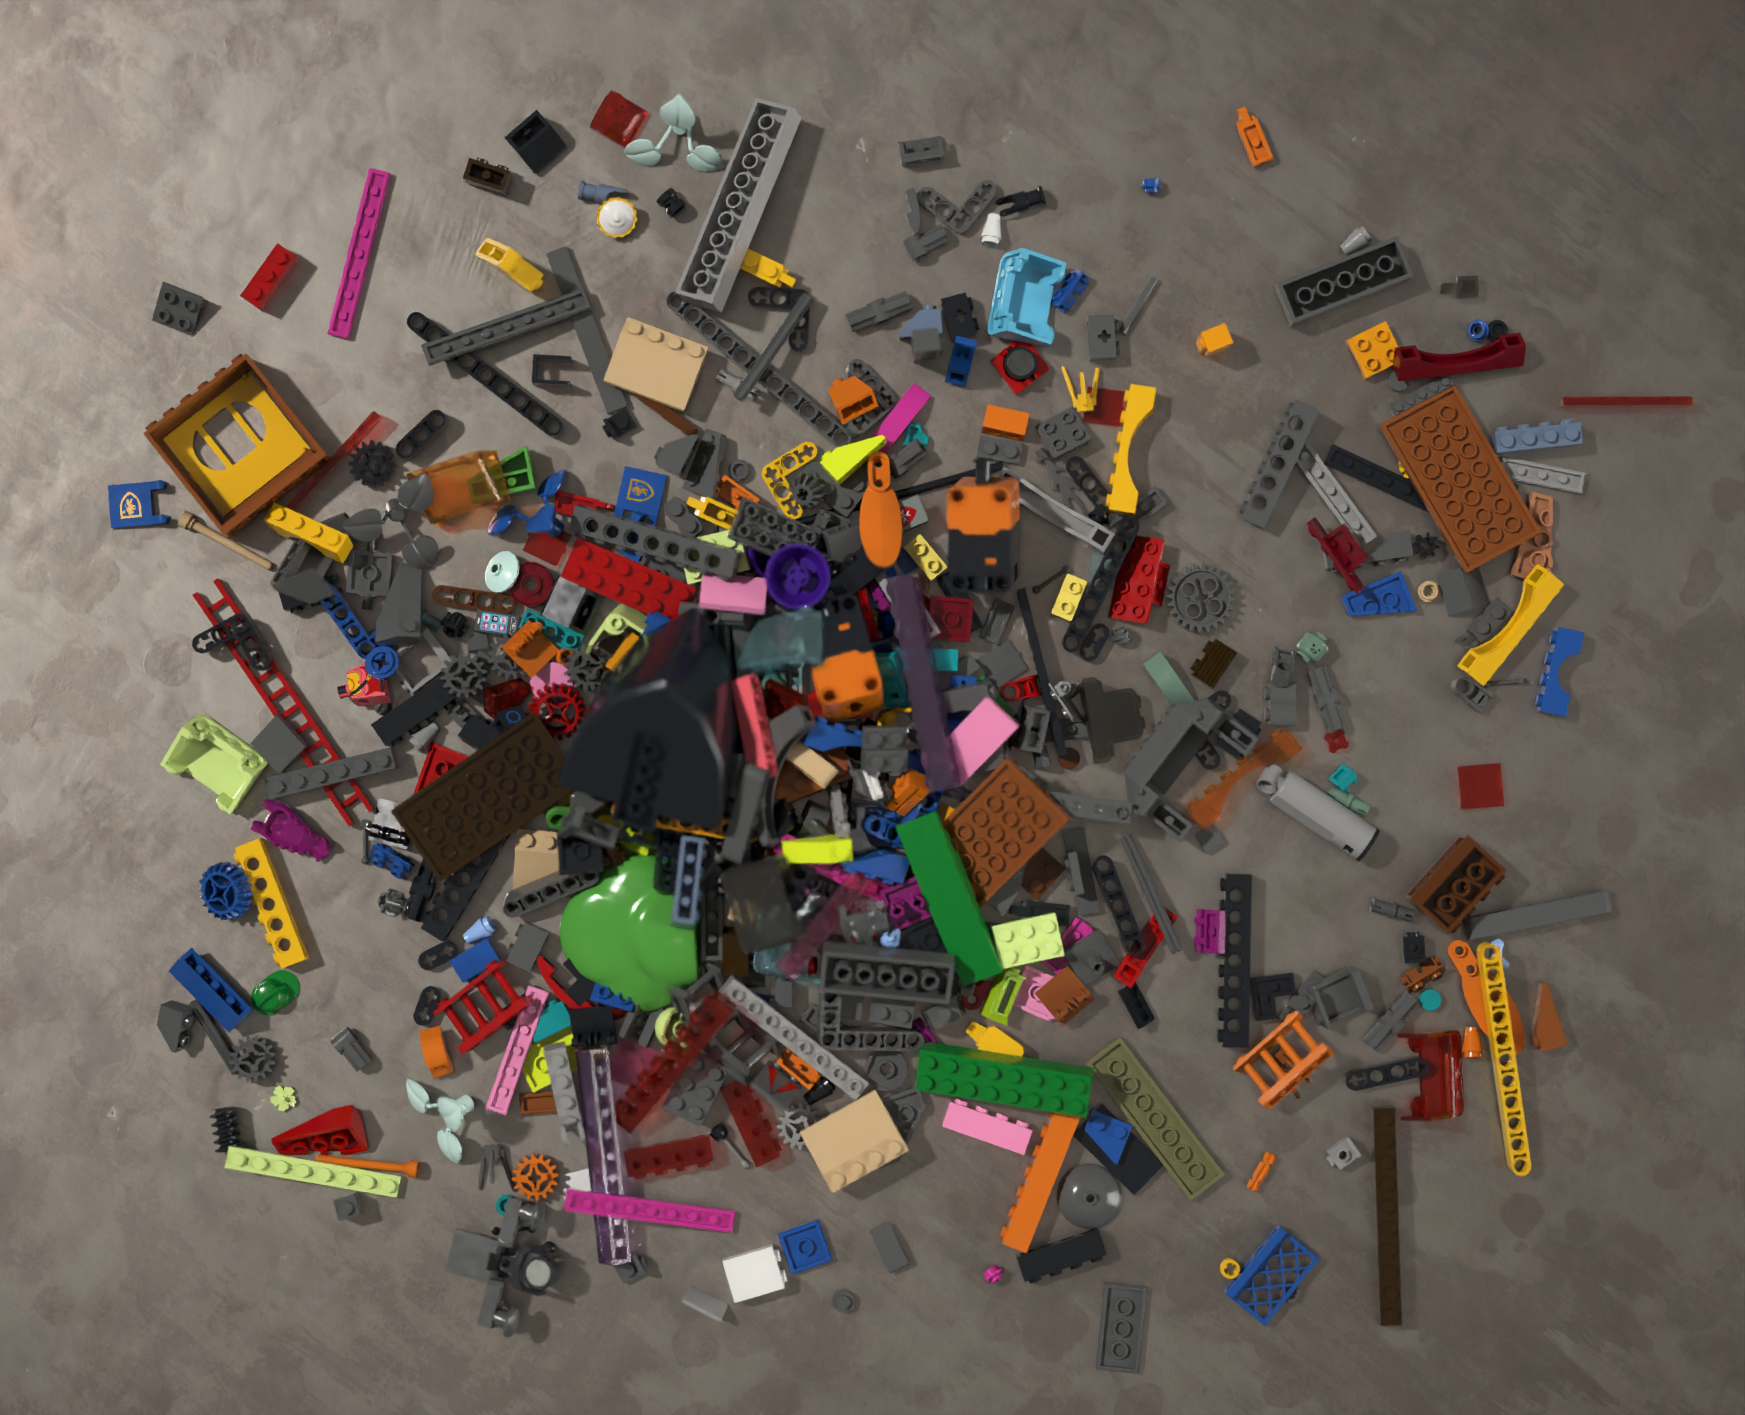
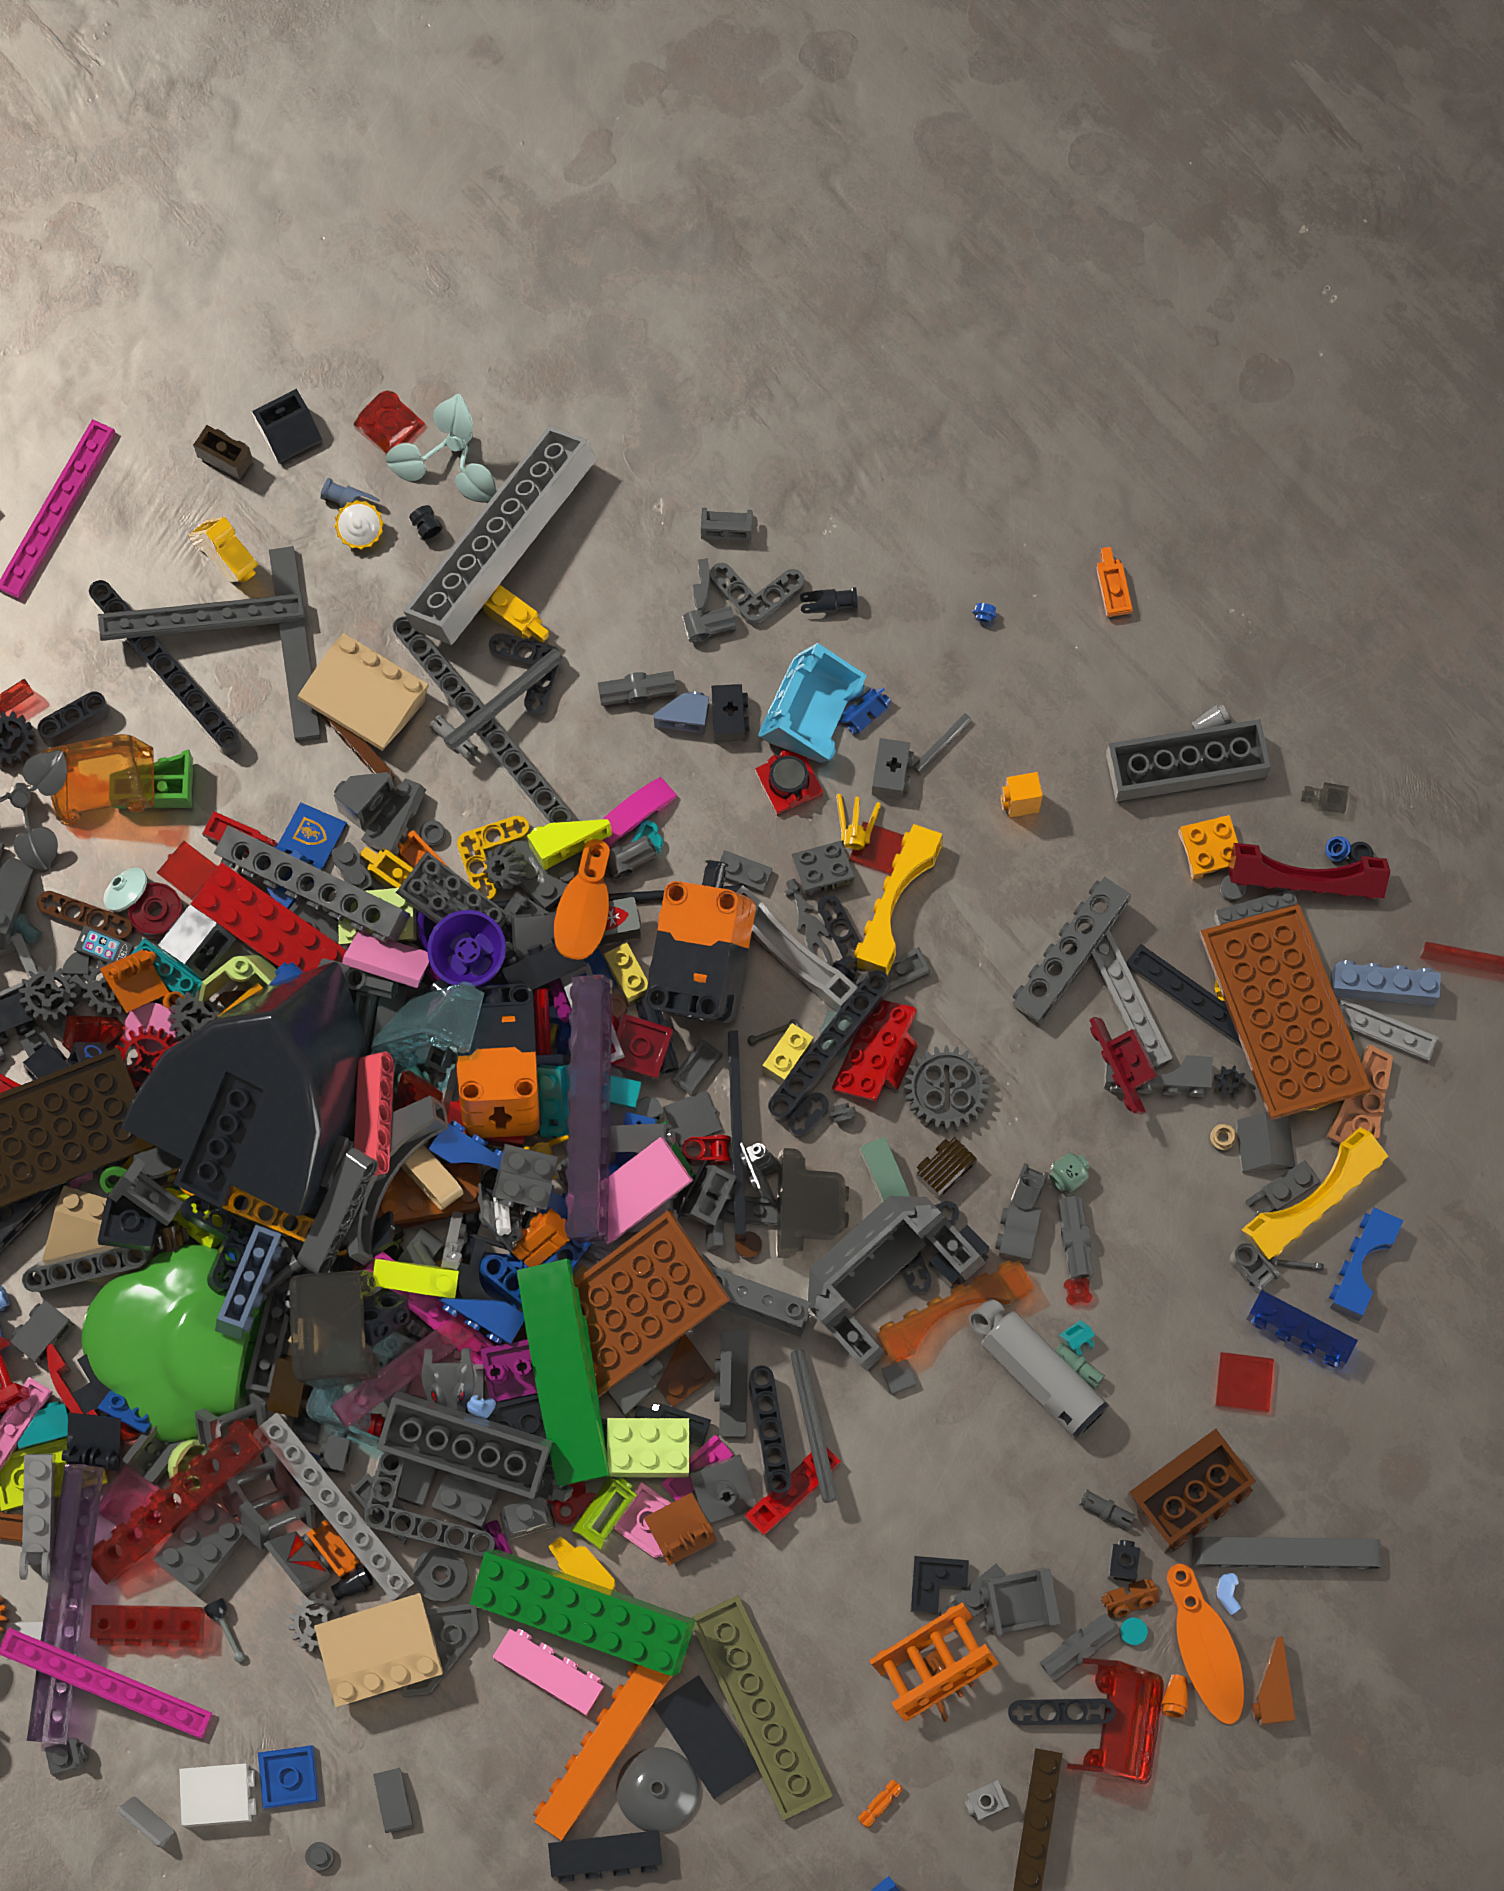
camera: 15 degrees right, 15 degrees down
black gear [440,612,469,638] -> none
blue plant [488,470,567,538] -> none
black piece [532,354,573,388] -> none
black bracket [602,408,637,440] -> none
clear red brick [720,1080,782,1168] -> none
orange torso [828,376,878,424] -> none
dark grey beam [845,359,896,438] -> none
dark grey brick [911,327,944,363] -> none
blue brick [945,336,977,387] -> none
white cone [980,213,1001,247] -> none
orange hinge [981,404,1030,442] -> none
dark pink plate [983,1265,1004,1284] -> none
blue wing [1084,1109,1132,1164] -> none
black plate [1118,982,1155,1029] -> none
magenta plate [1193,909,1226,954] -> none
black brick [1217,874,1252,1048] -> none
blue wing [1340,571,1417,616] -> none
yellow beam [1477,942,1531,1176] -> none
none -> clear blue brick [1246,1290,1358,1369]

